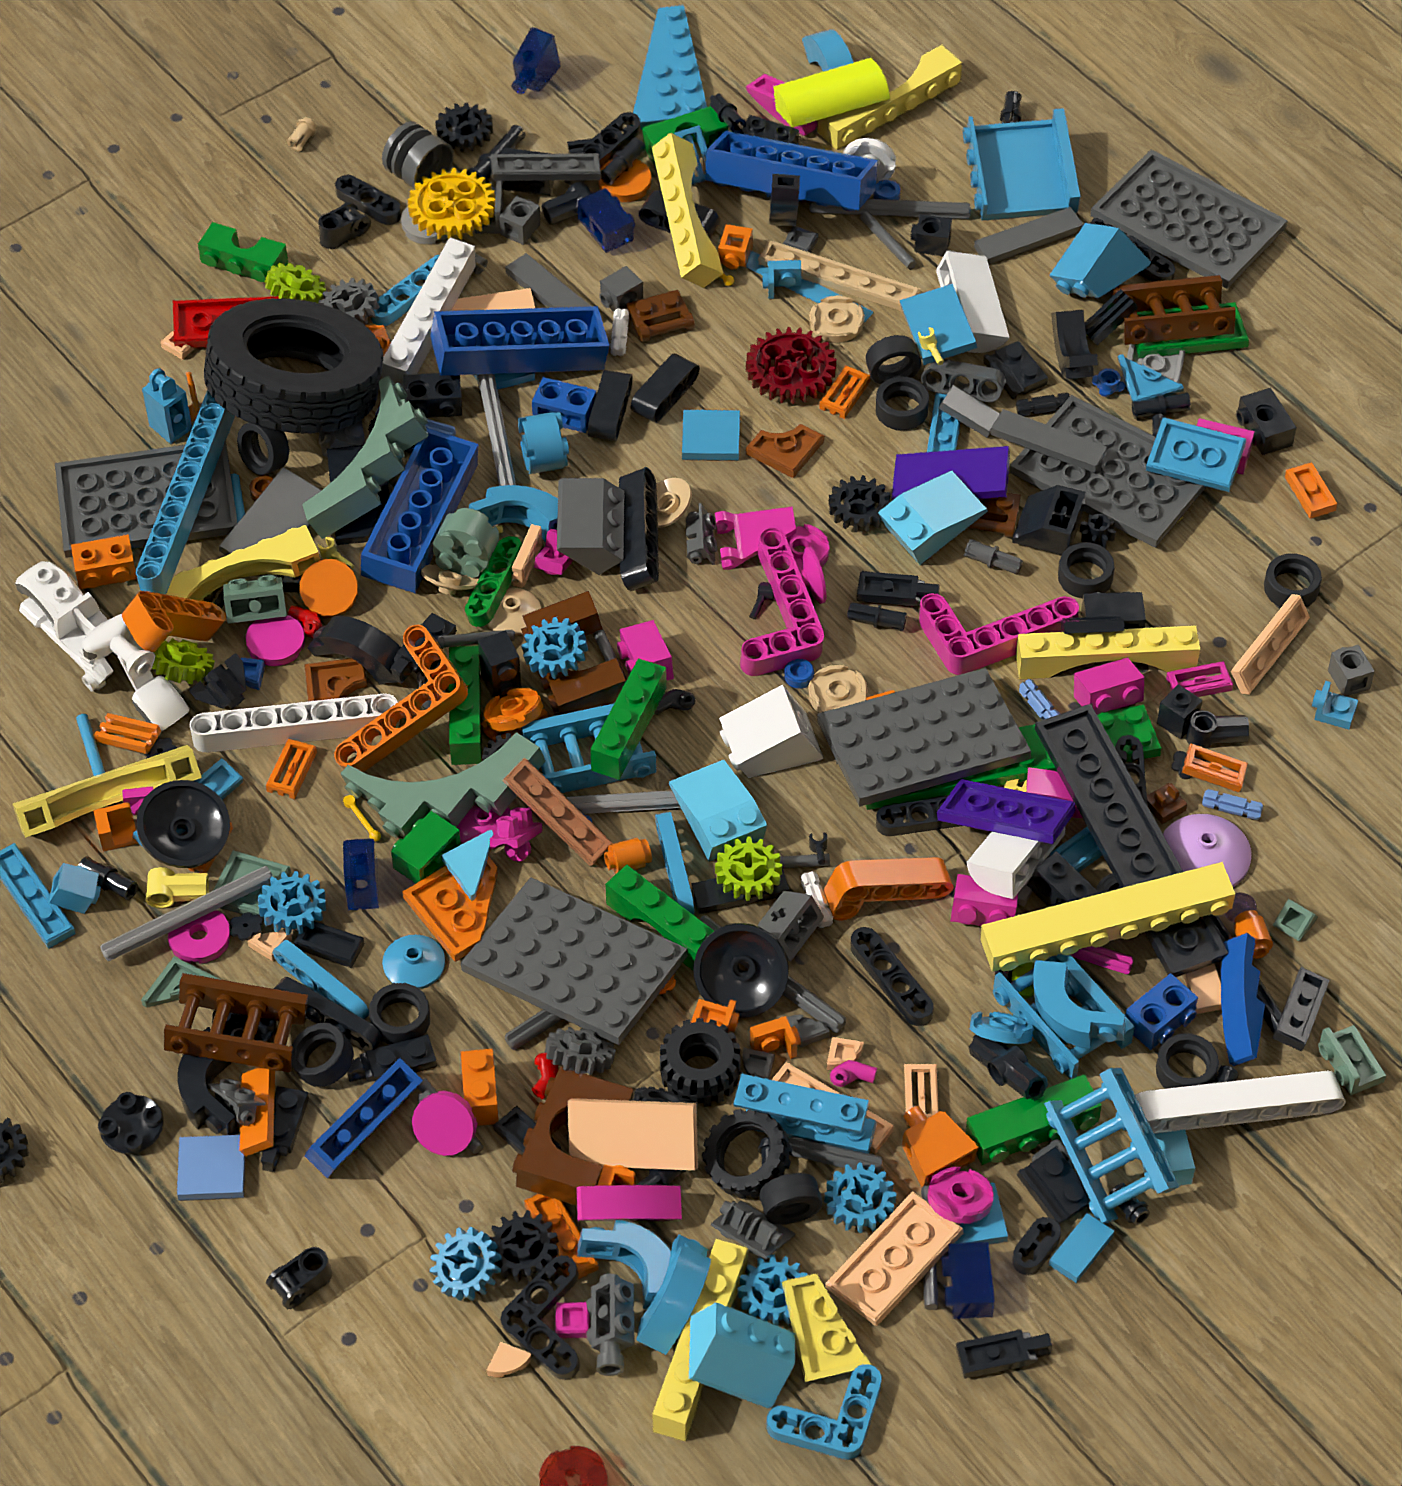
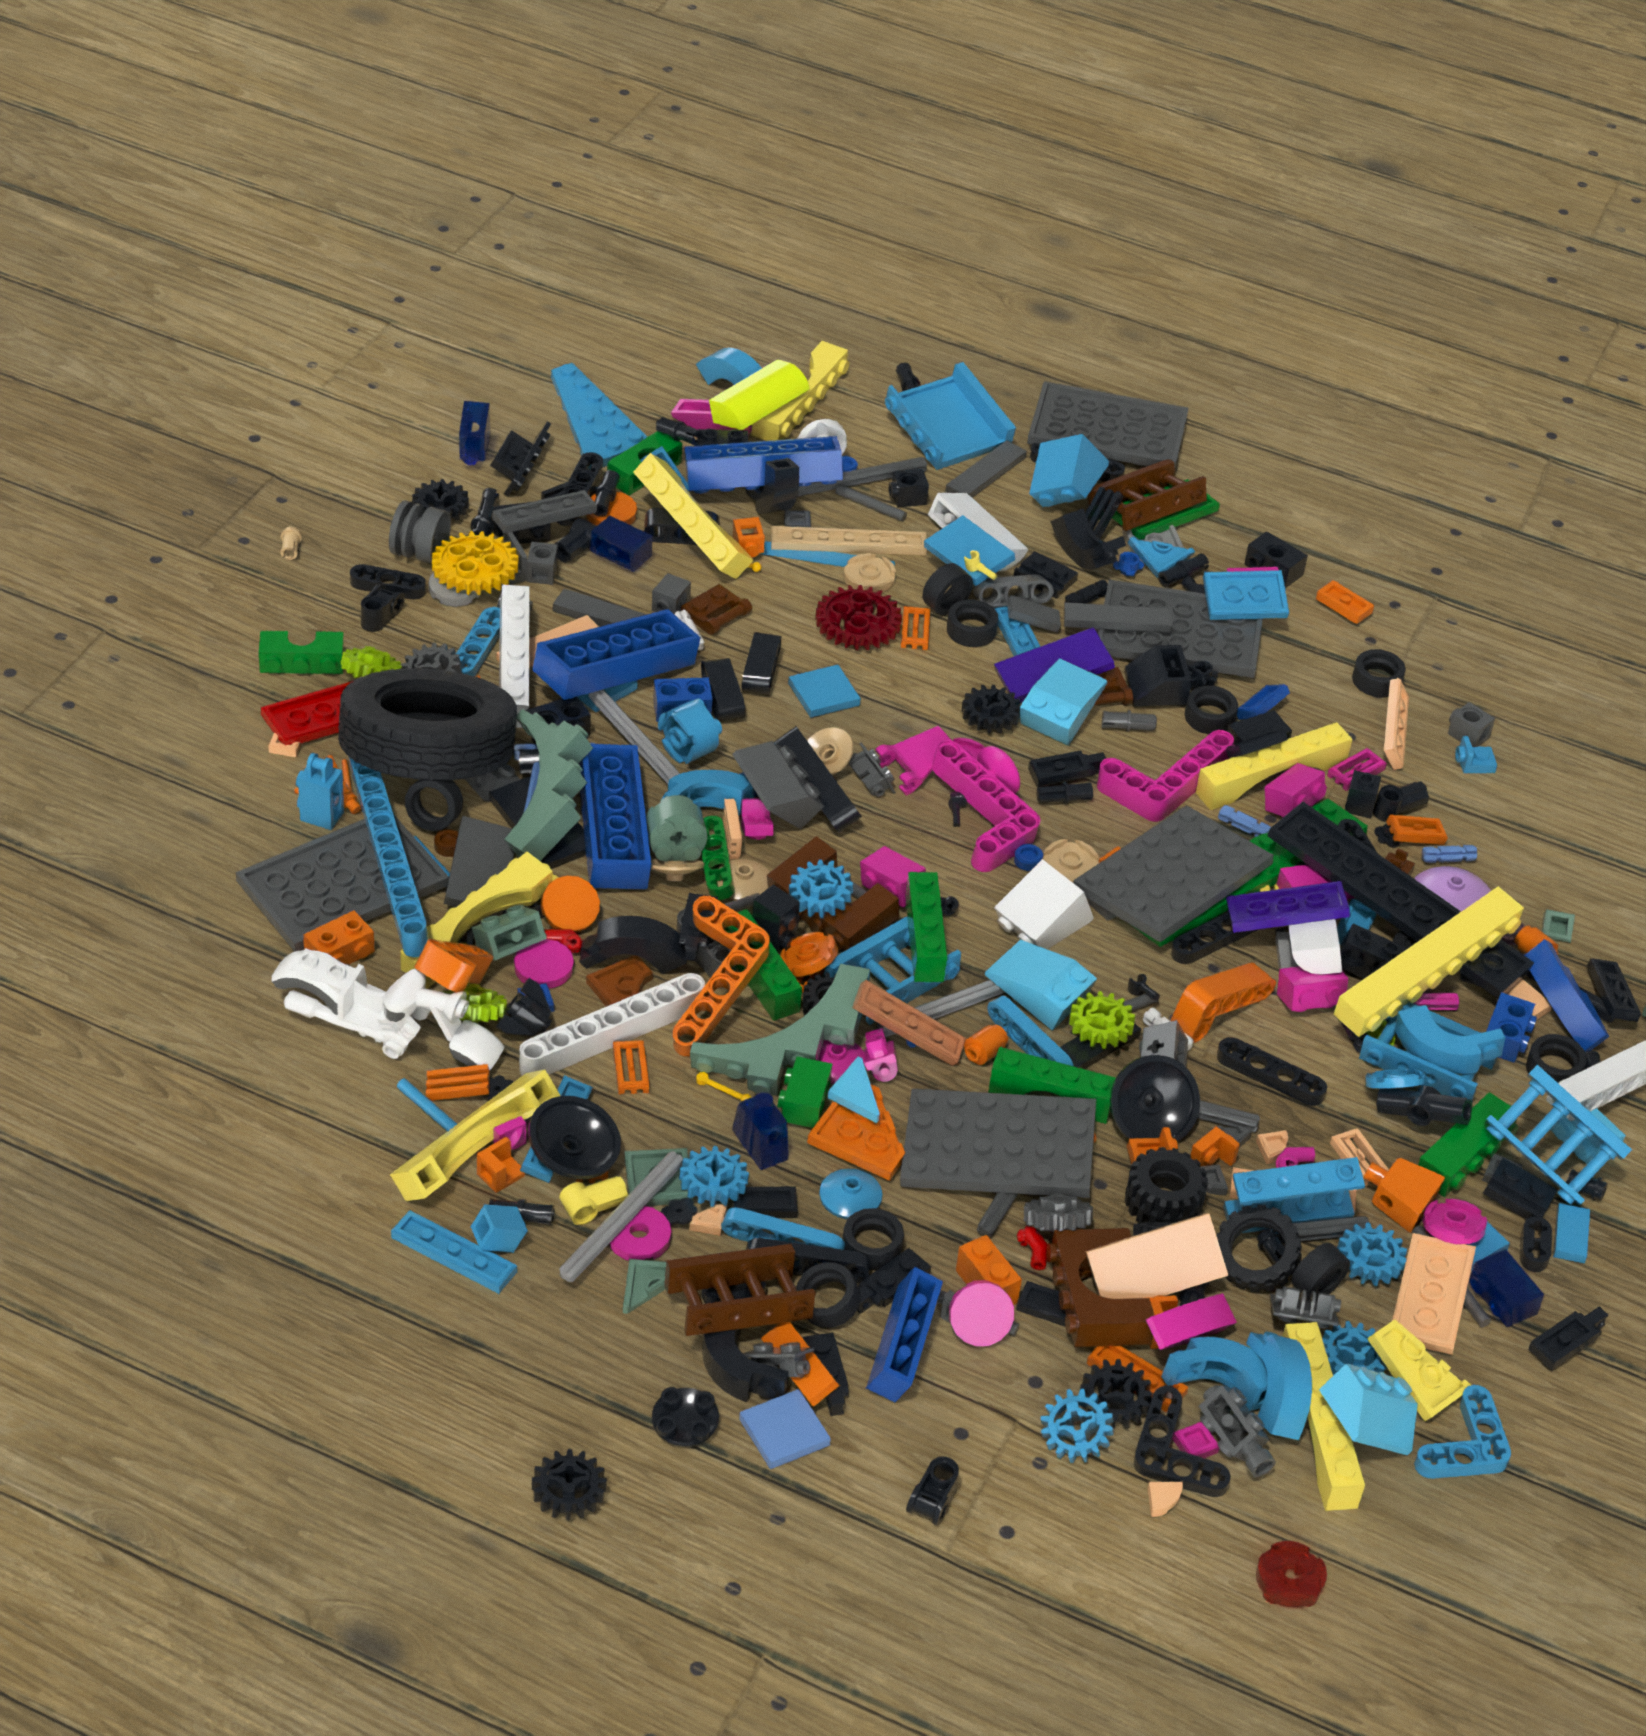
camera: 30 degrees left, 10 degrees down
dark orange tile [746,424,824,478] -> none
dark azure bracket [763,260,801,299] -> none
none -> black bracket [490,421,551,496]
none -> blue tile [1237,684,1290,720]

